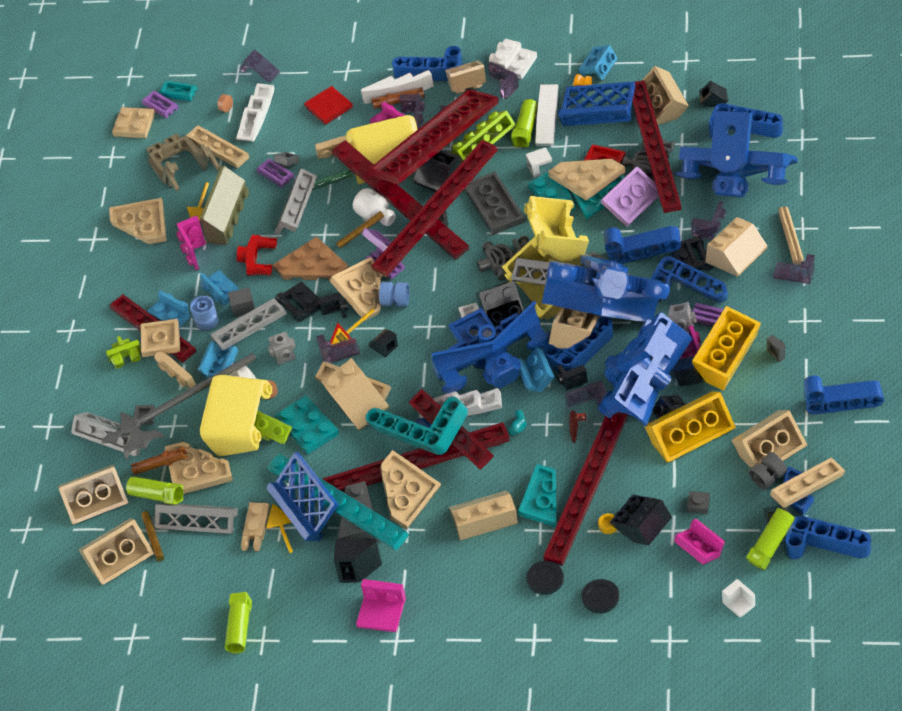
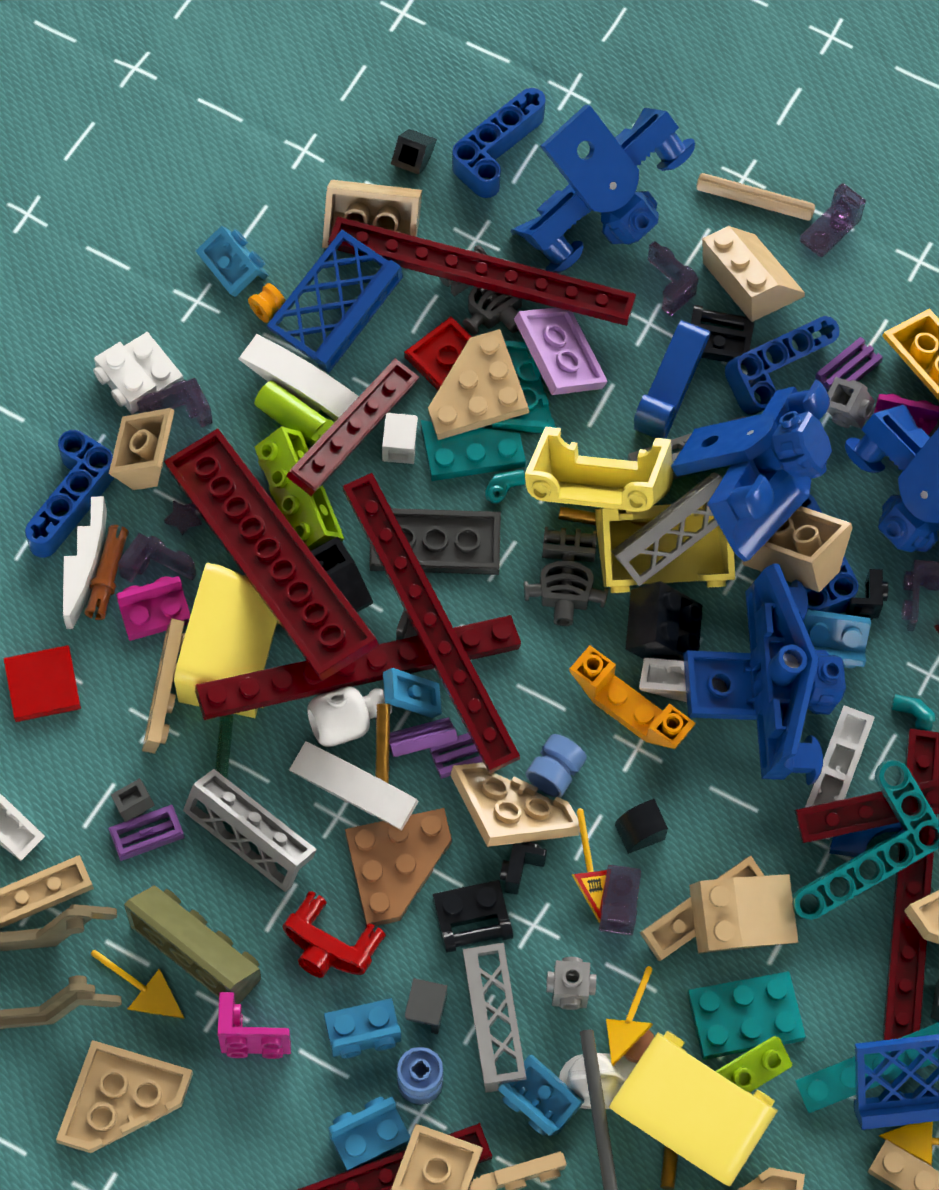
camera: 75 degrees left, 15 degrees up
none -> tile [286,358,420,497]
none -> white slope [289,741,419,831]
none -> dark azure plate [383,668,442,718]
none -> light orange slope [569,645,696,749]
none -> yellow piece [606,966,653,1066]

